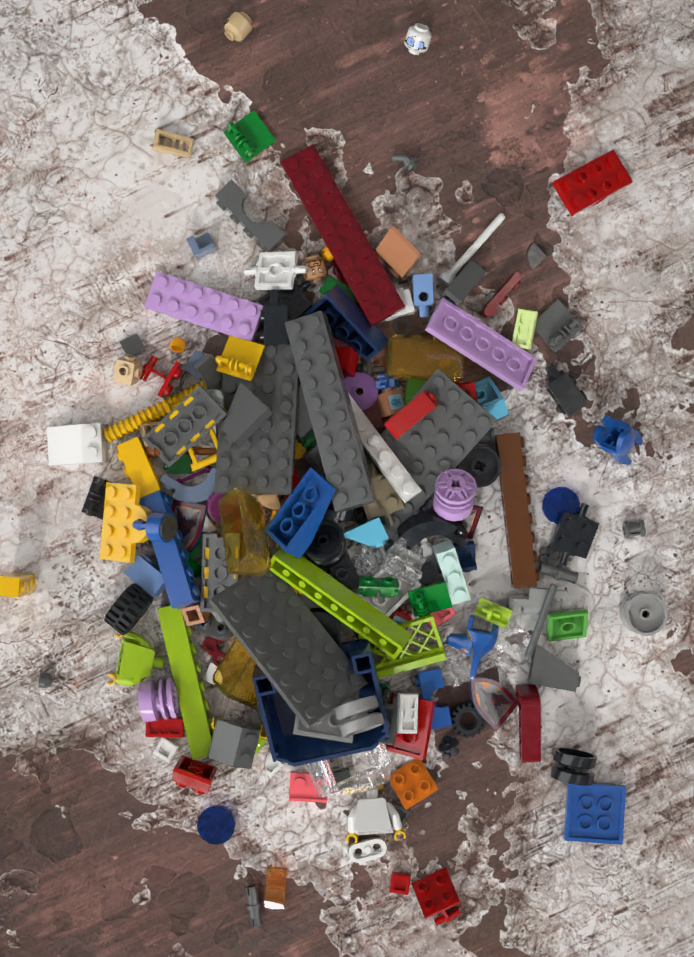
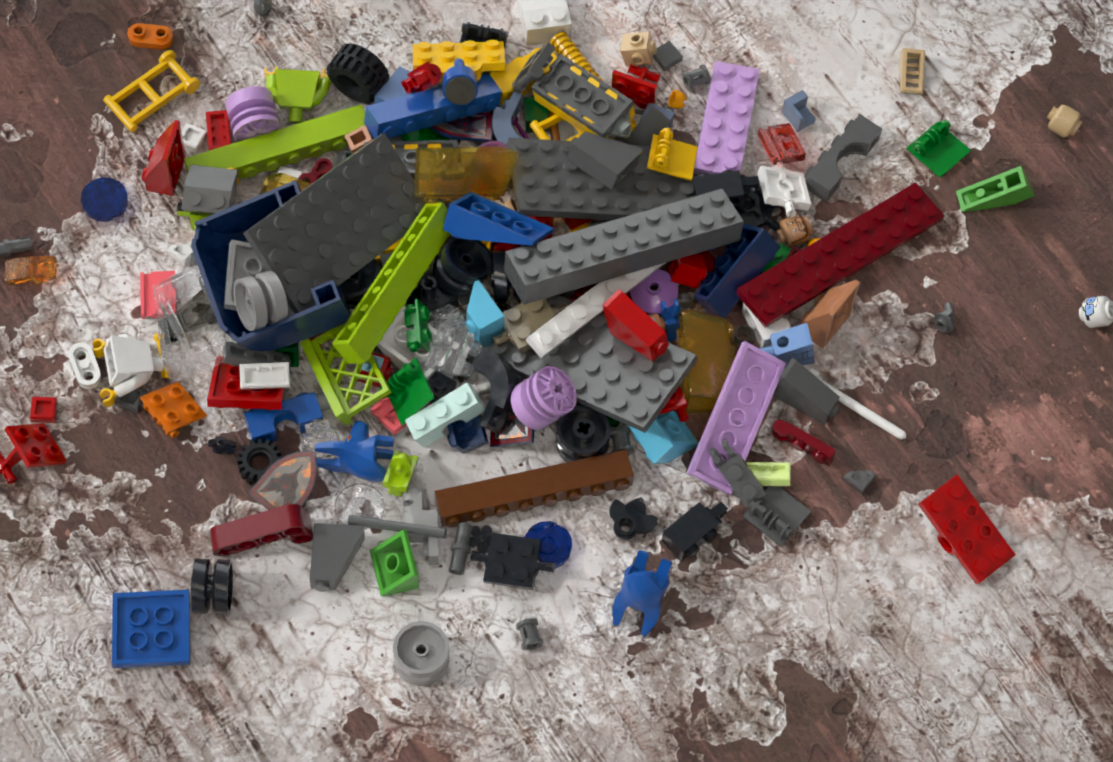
camera: 80 degrees right, 25 degrees down
none -> yellow piece [103,50,201,132]
none -> orange plate [127,23,174,50]
none -> red hips [401,61,442,94]
none -> dark grey plate [512,42,556,93]
none -> black plate [609,497,658,540]
none -> dark grey bush [681,64,711,91]
none -> dark grey hinge [708,439,767,507]
none -> clear red plate [757,123,806,165]
none -> bright green slope [956,166,1035,213]

